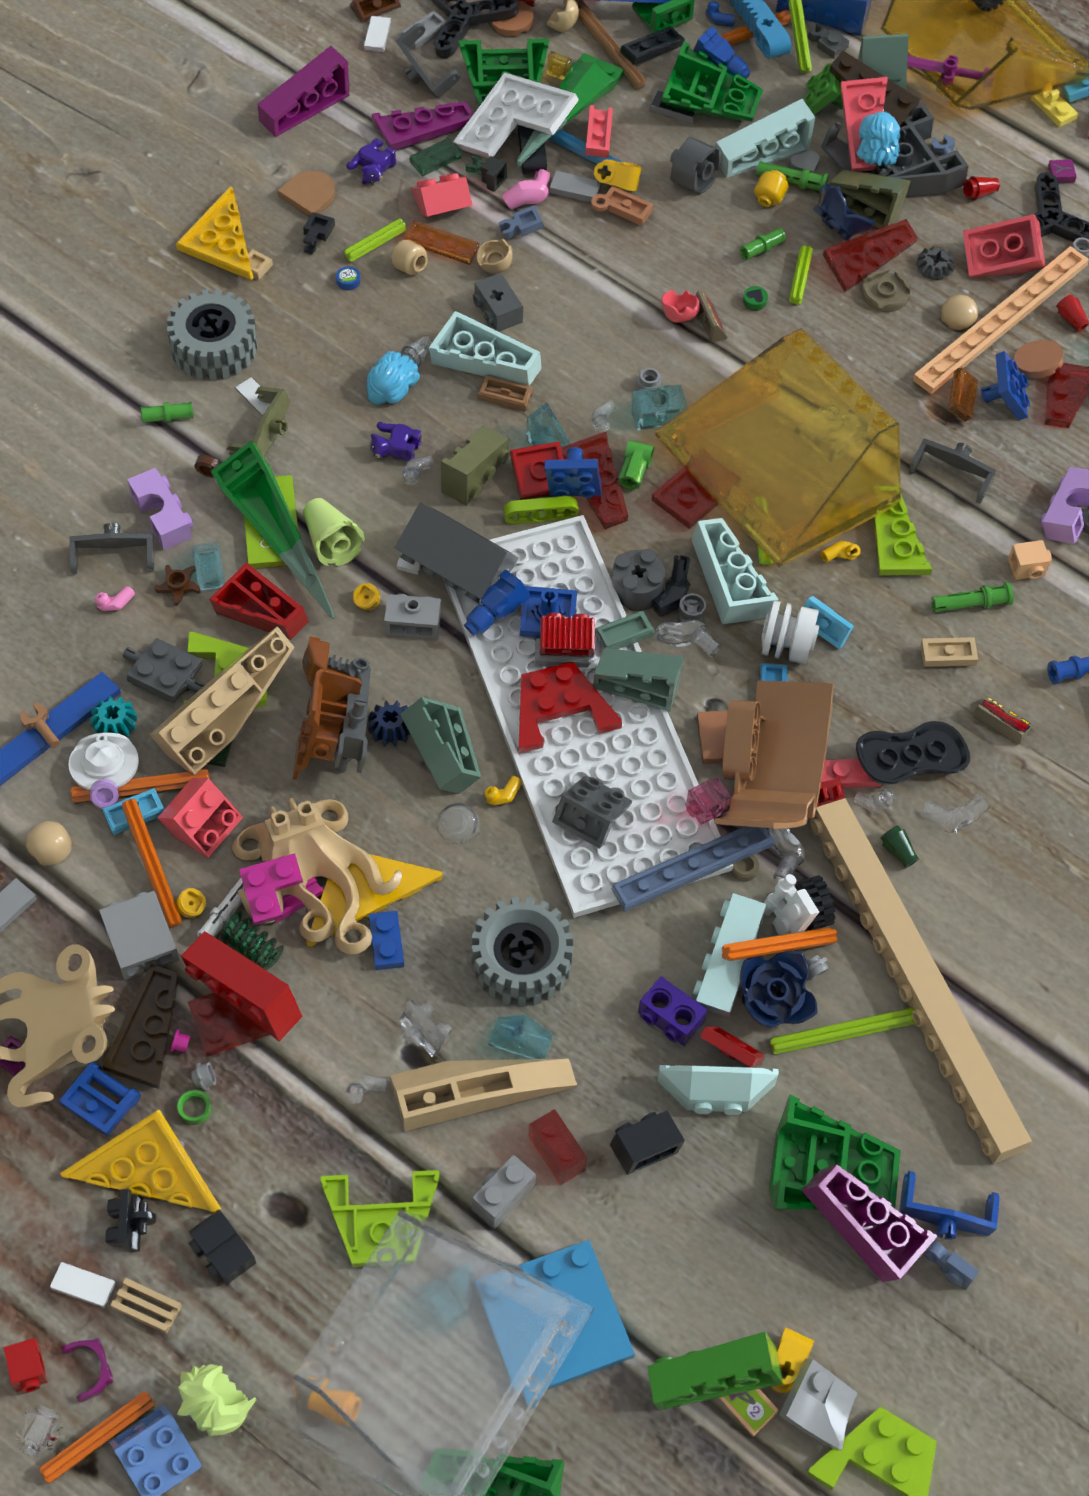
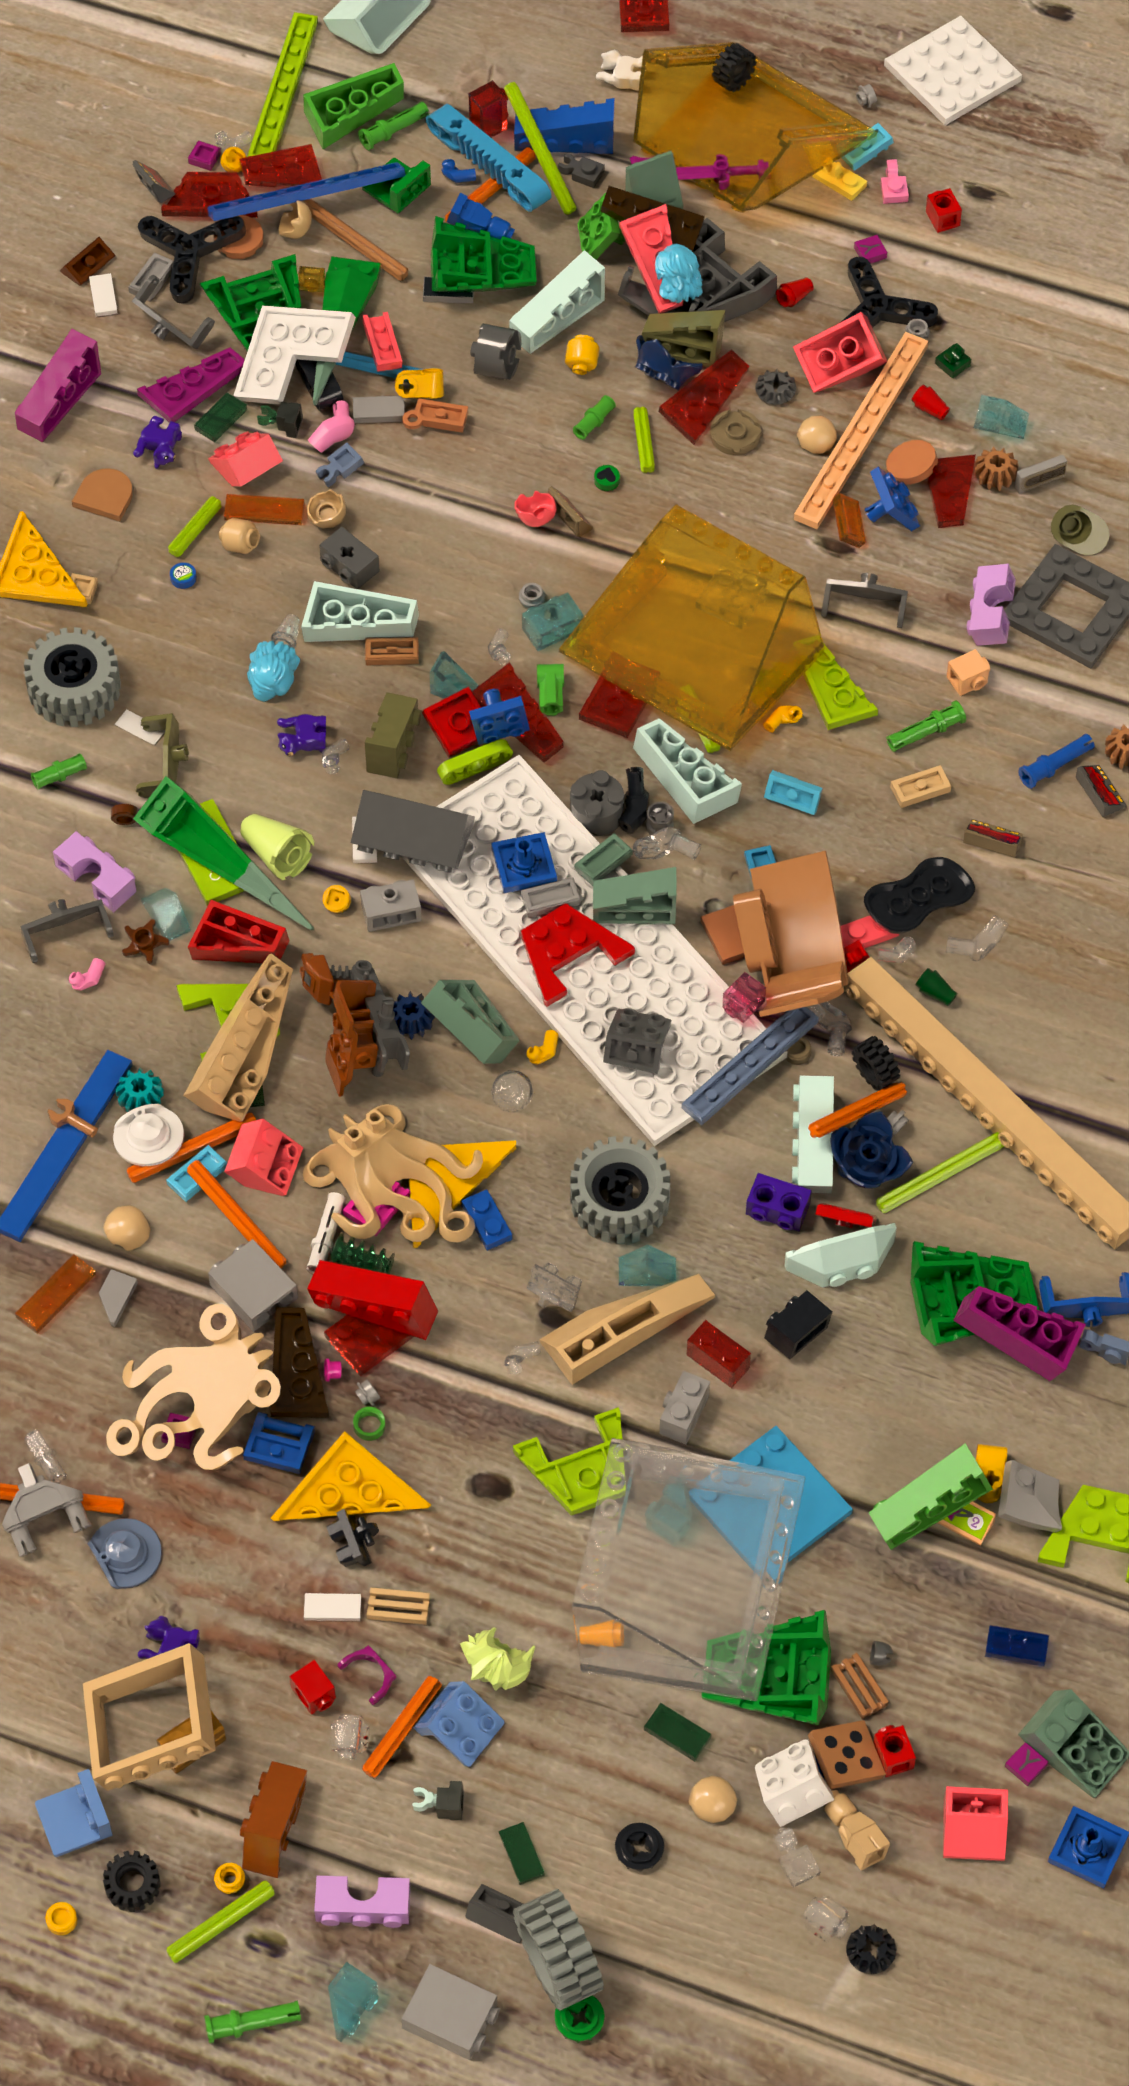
camera: 15 degrees left, 0 degrees up
lavender tile [90,779,119,808] -> none
dark grey plate [123,638,206,703] -> none
yellow tile [176,888,206,918] -> none
black brick [188,1210,256,1285] -> none
dark pink plate [239,853,303,926] -> none
black plate [303,212,335,254] -> none
blue piece [464,569,530,636] -> none
red brick [540,613,595,656] -> none
black tile [620,26,685,65] -> none
bright green pin [756,161,829,194] -> none
white wheel [761,600,819,665] -> none
white plate [764,874,819,935] -> none
light grey tile [789,150,819,173] -> none
sand blue bar [931,135,955,155] -> none

